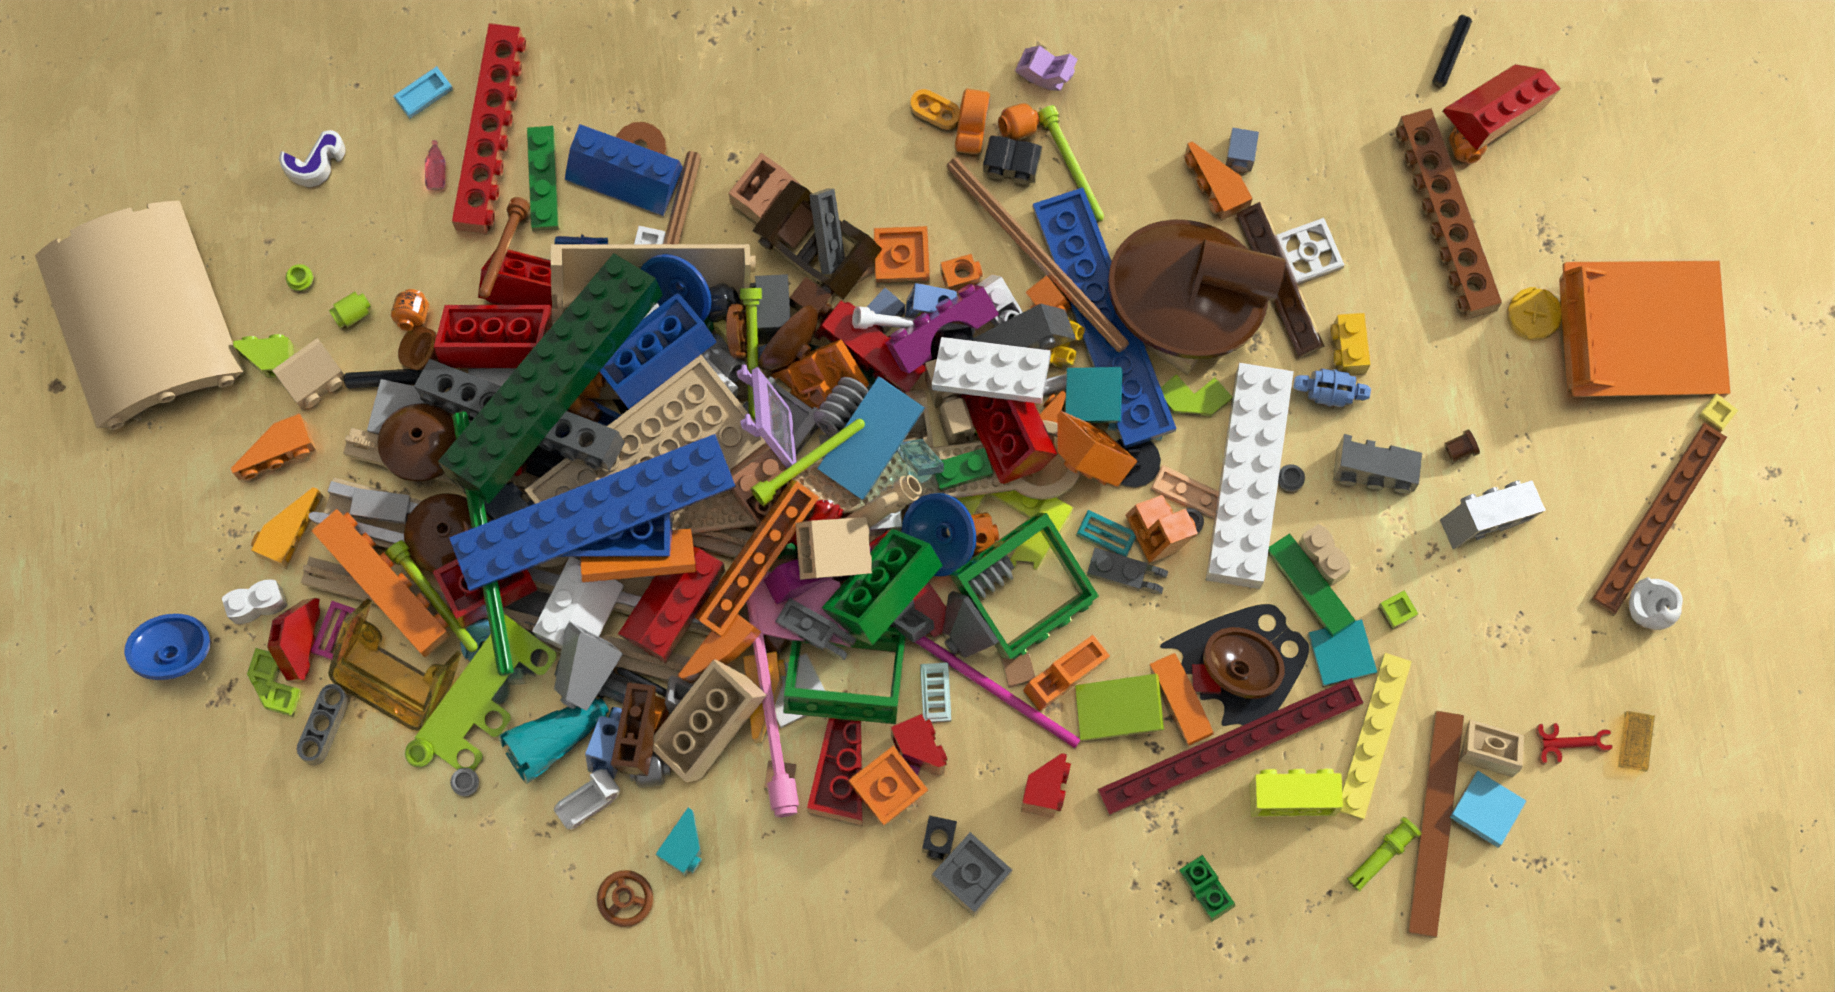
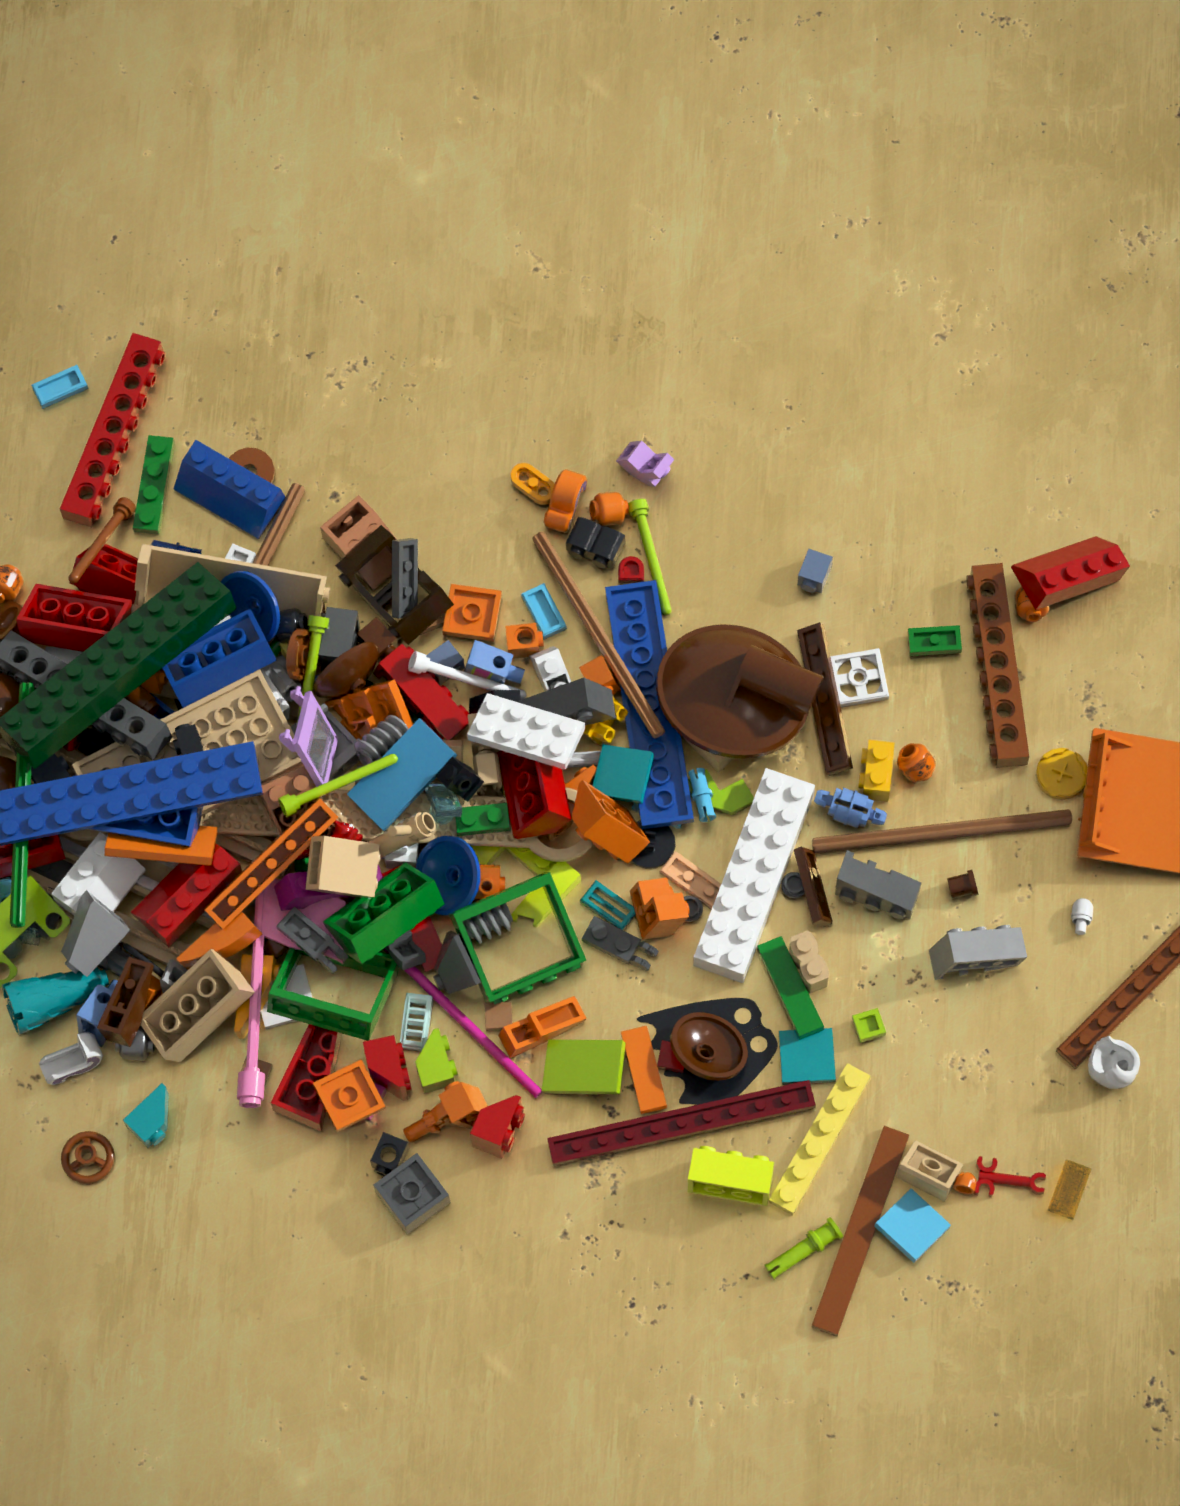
camera: 15 degrees right, 5 degrees down
clear pink piece [425,140,445,190] -> none
magenta arch [885,284,999,373] -> none
green slope [1179,855,1235,922] -> none
orange slope [1184,141,1253,221] -> none
black axle [1432,15,1472,87] -> none
none -> black brick [173,724,204,755]
none -> orange brick [403,1081,487,1143]
none -> lime slope [415,1028,458,1094]
none -> black brick [436,756,484,802]
none -> medium azure tile [521,583,567,640]
none -> red tile [618,556,644,583]
none -> medium azure pin [688,768,716,822]
none -> reddish brown tile [794,846,833,927]
none -> medium nougat axle [812,809,1072,853]
none -> orange head [897,743,936,782]
none -> green plate [908,625,962,656]
none -> orange hinge [953,1172,976,1195]
none -> white cylinder [1071,898,1093,935]

